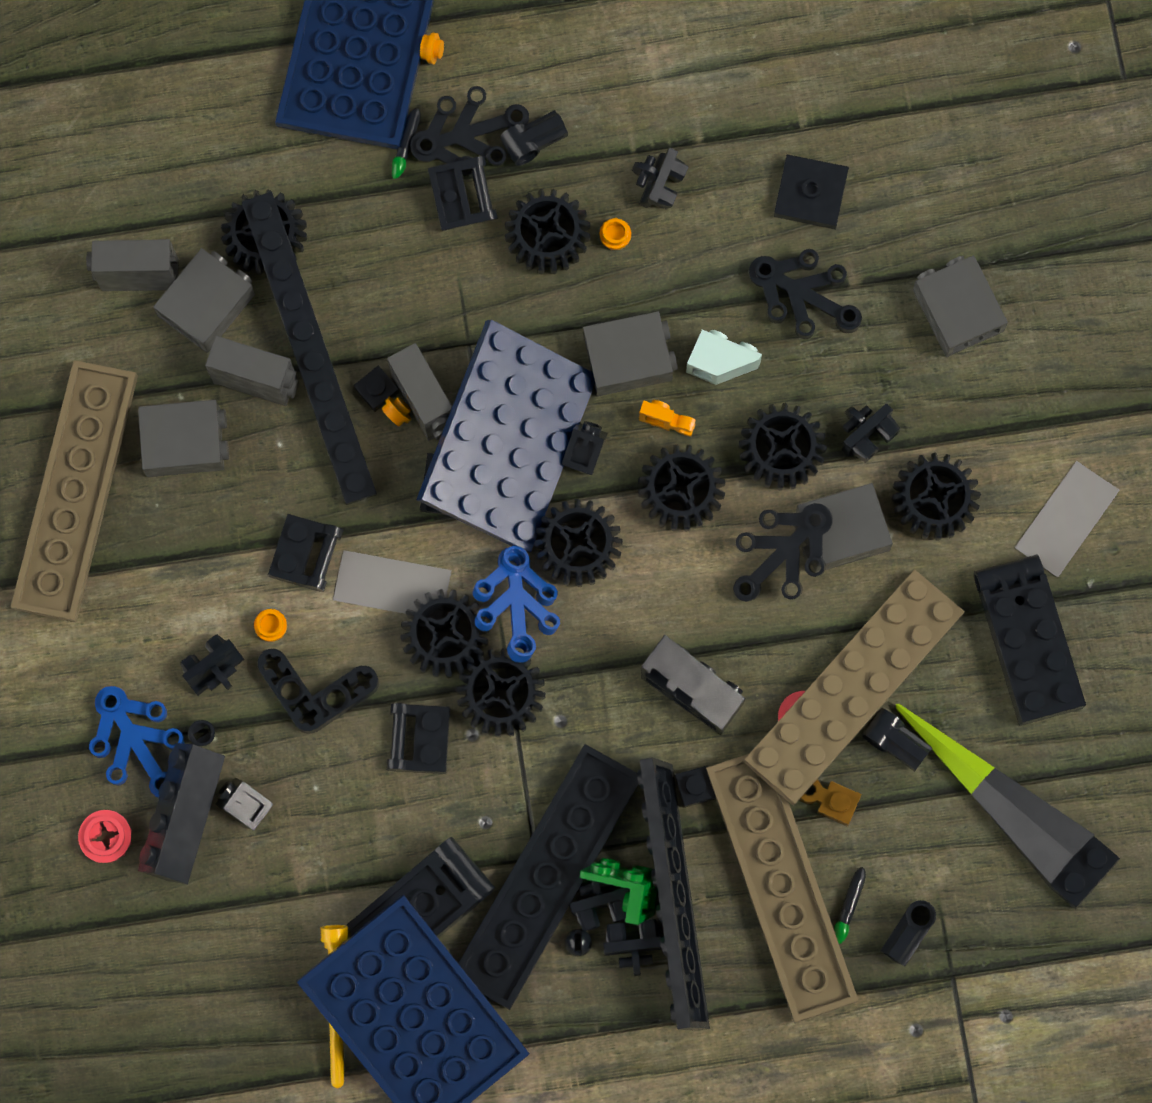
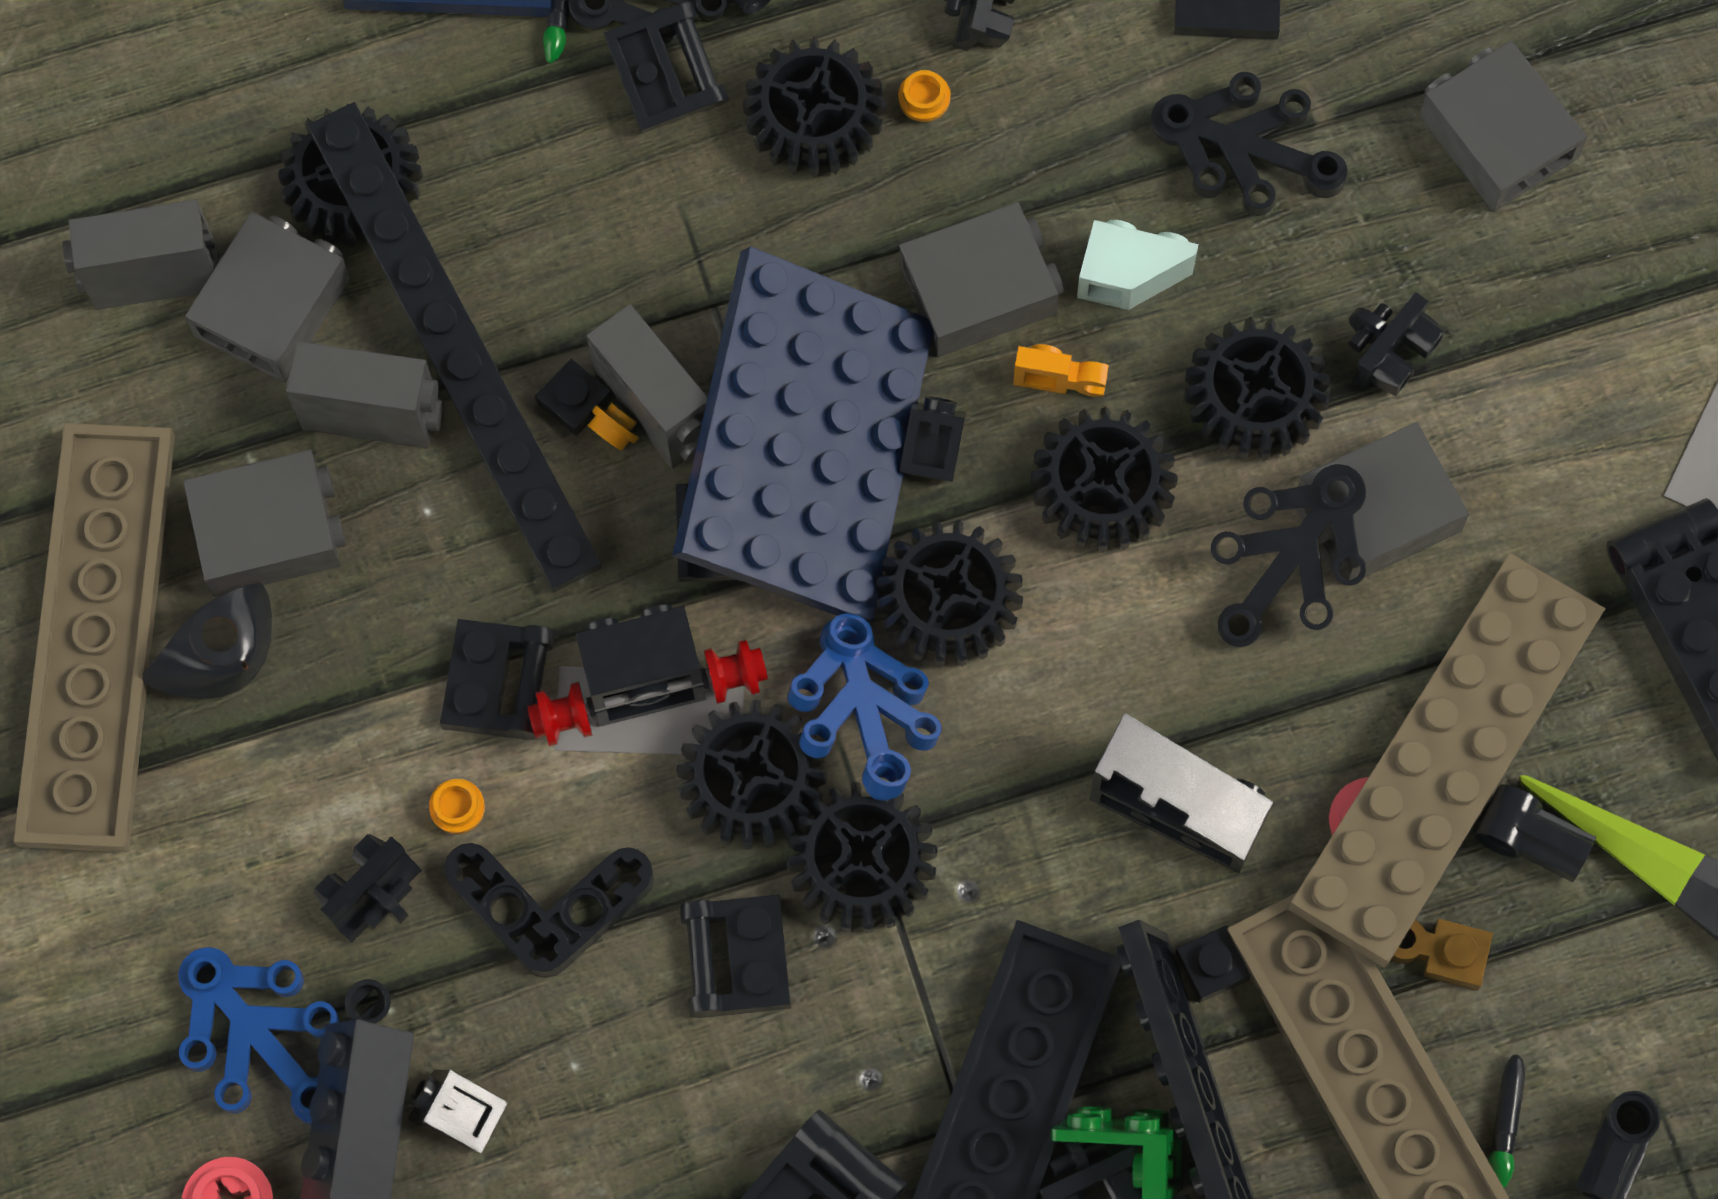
camera: 10 degrees left, 5 degrees down
black gear [892,453,981,541] -> none
none -> black piece [142,582,272,699]
none -> black brick [528,604,768,747]

